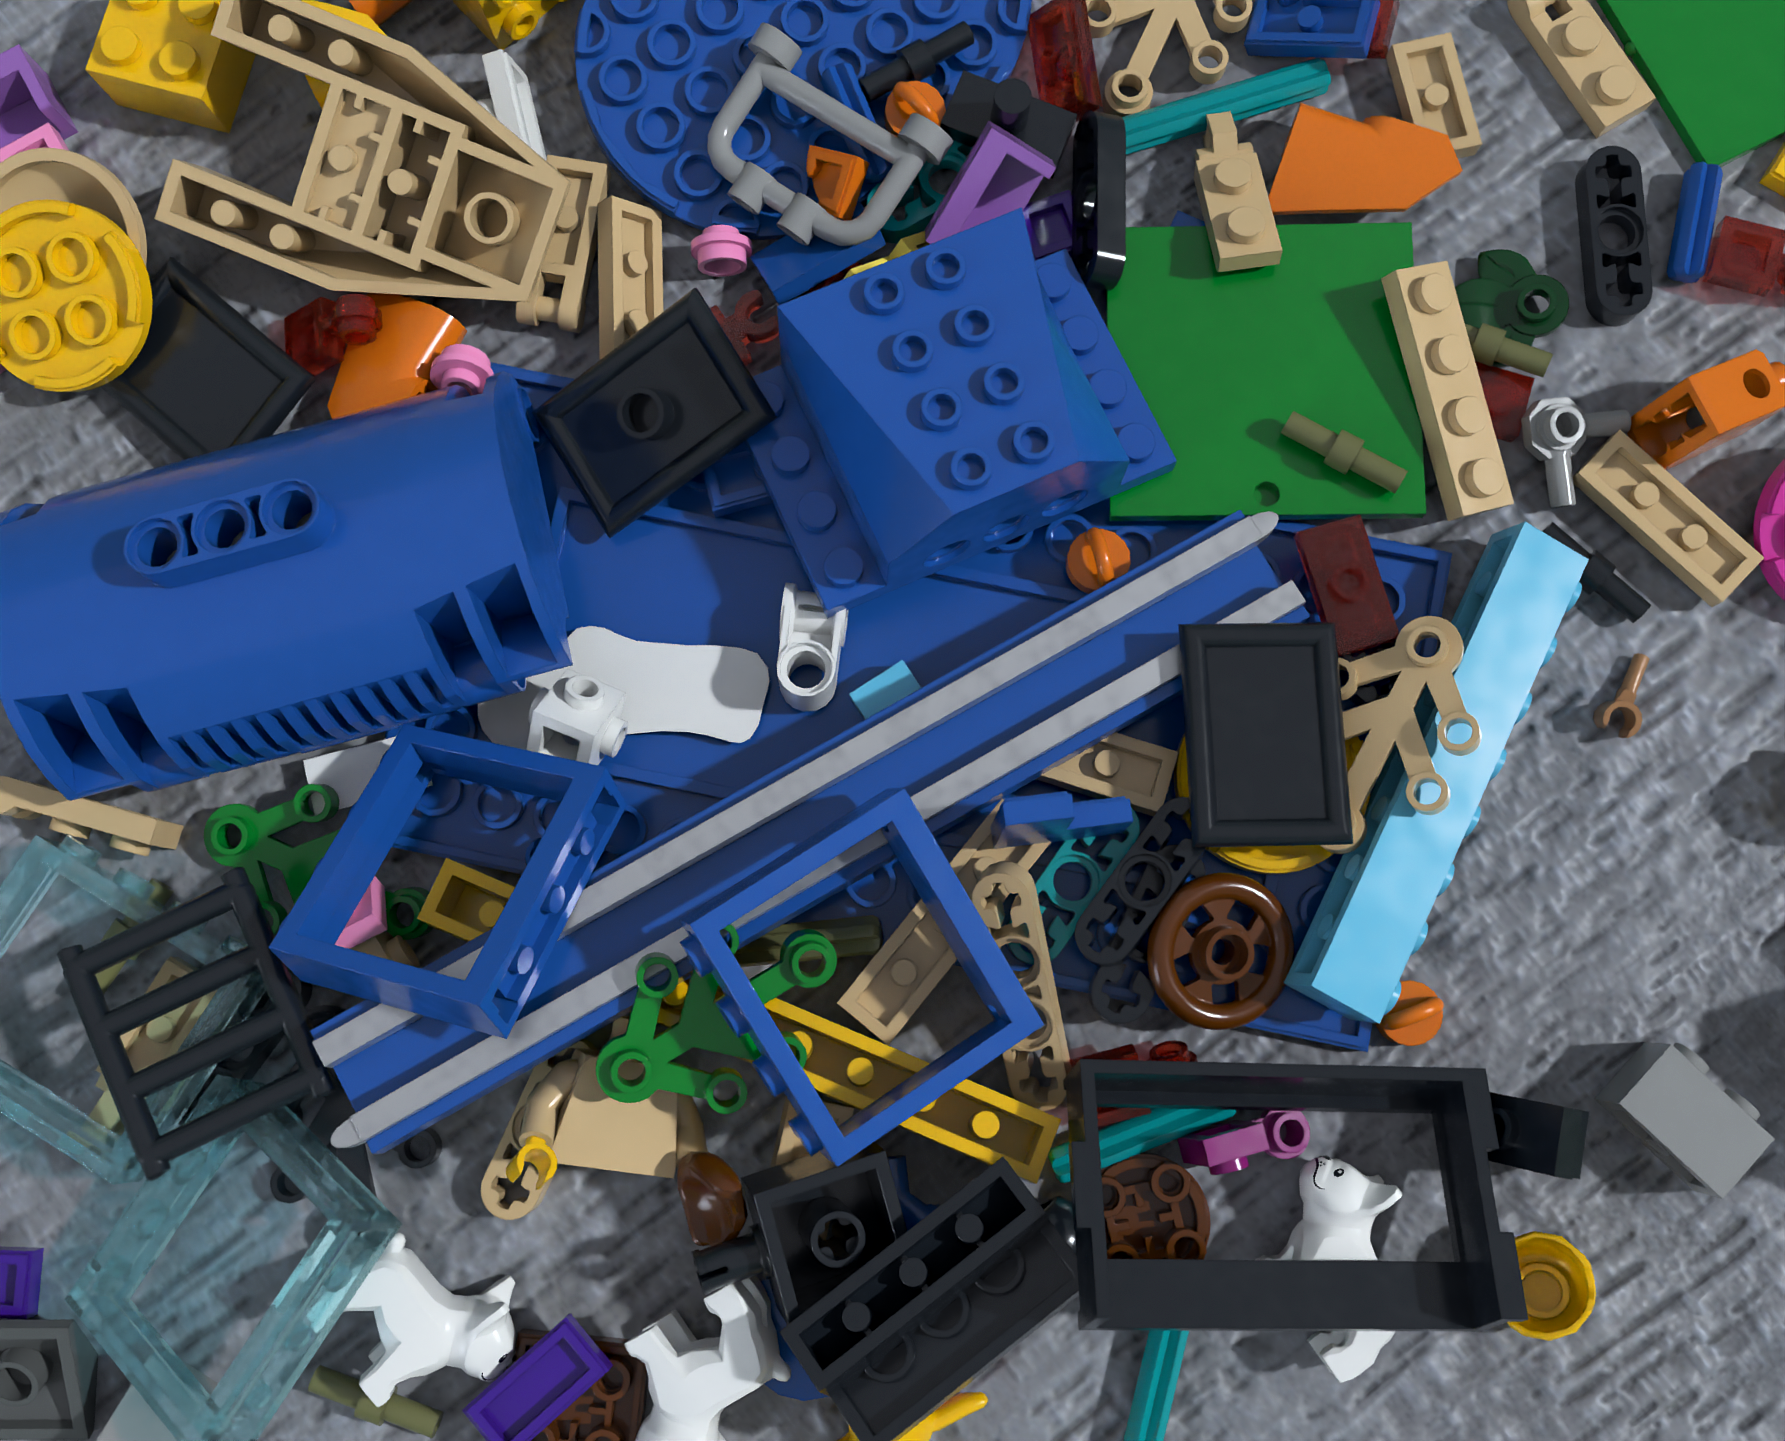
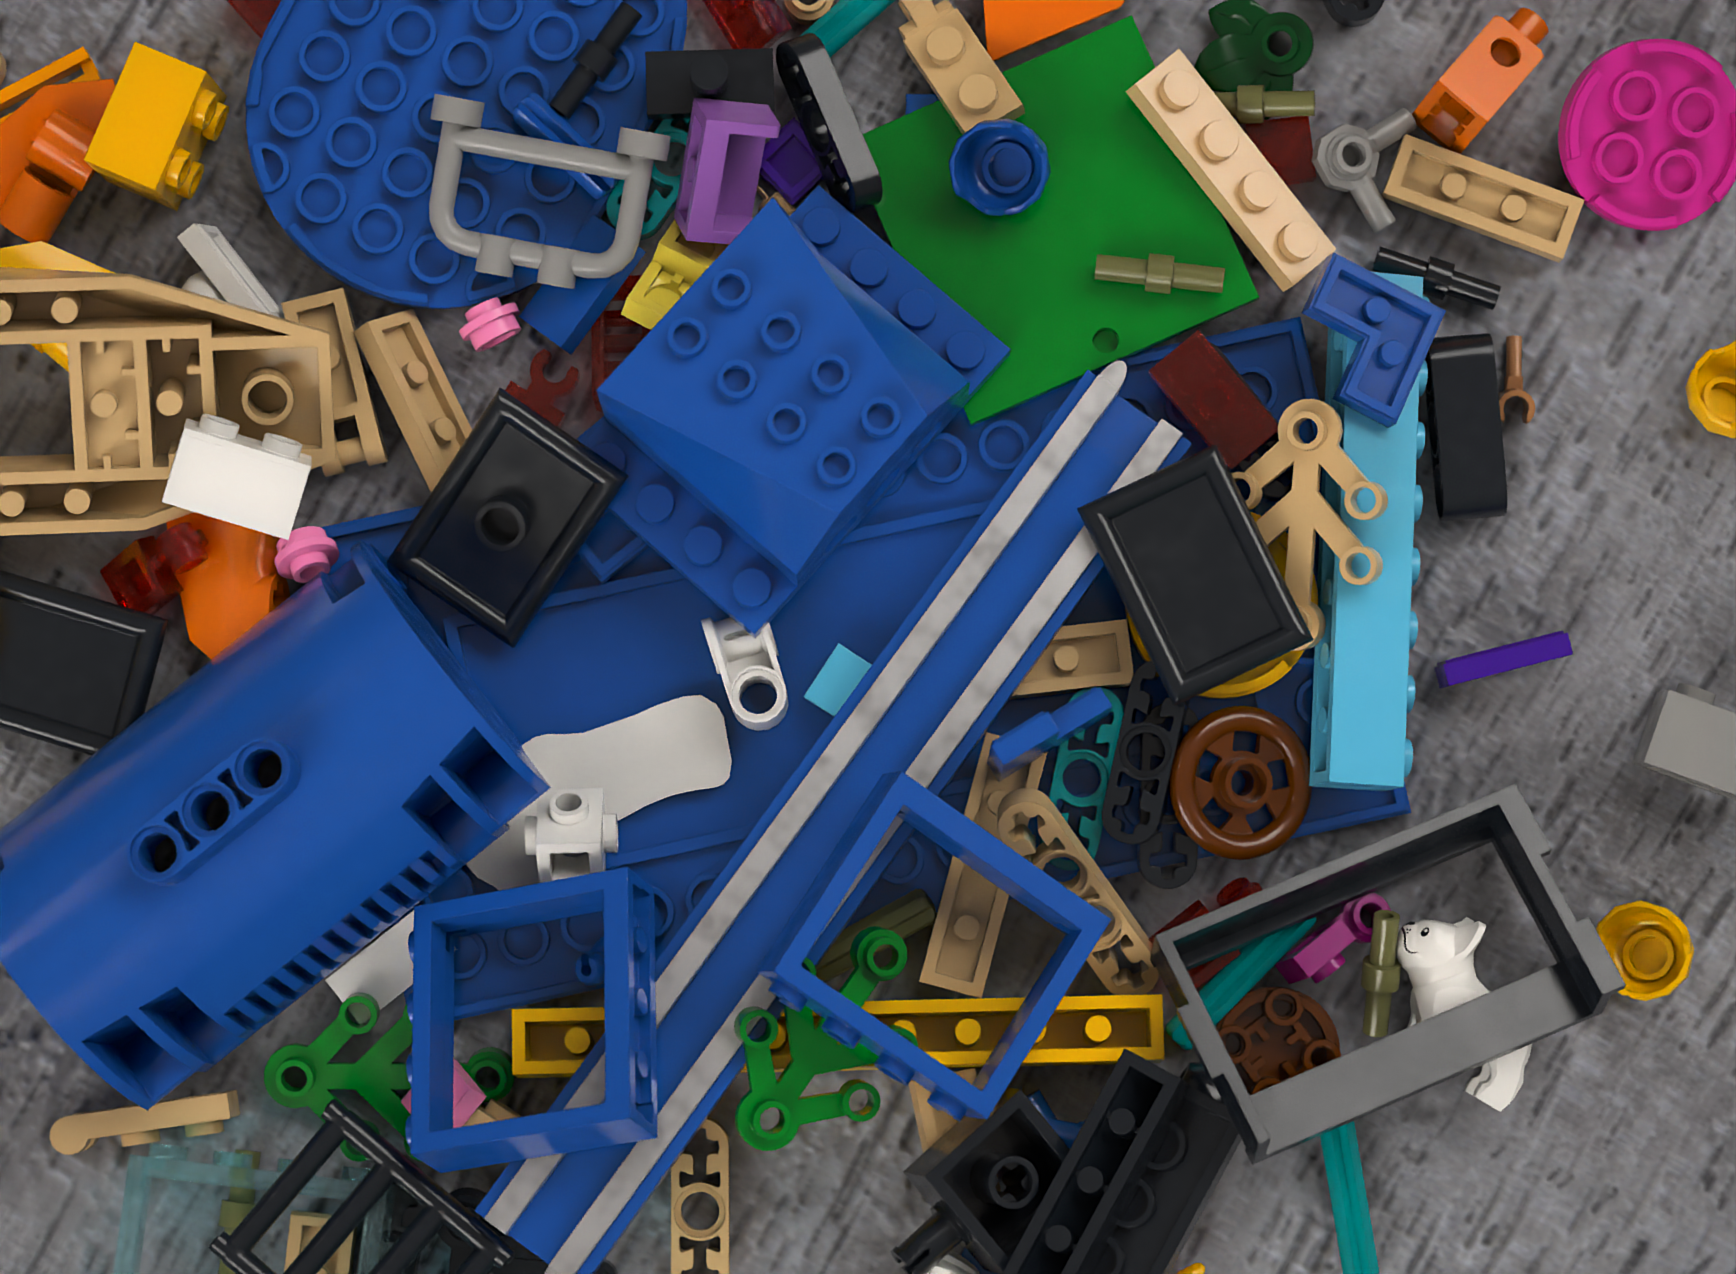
camera: 30 degrees left, 5 degrees up
tan torso [506,1015,748,1246] -> none
orange tile [806,145,869,221] -> none
orange tile [884,81,946,137] -> none
orange tile [1066,527,1131,594] -> none
orange tile [1374,980,1444,1046] -> none
black brick [1487,1092,1589,1180] -> none
none -> white hinge [162,414,311,540]
none -> blue hair [948,118,1051,216]
none -> blue tile [1302,253,1446,428]
none -> olive bar [1361,910,1402,1037]
none -> black beam [1425,333,1508,521]
none -> dark purple tile [1434,630,1573,689]

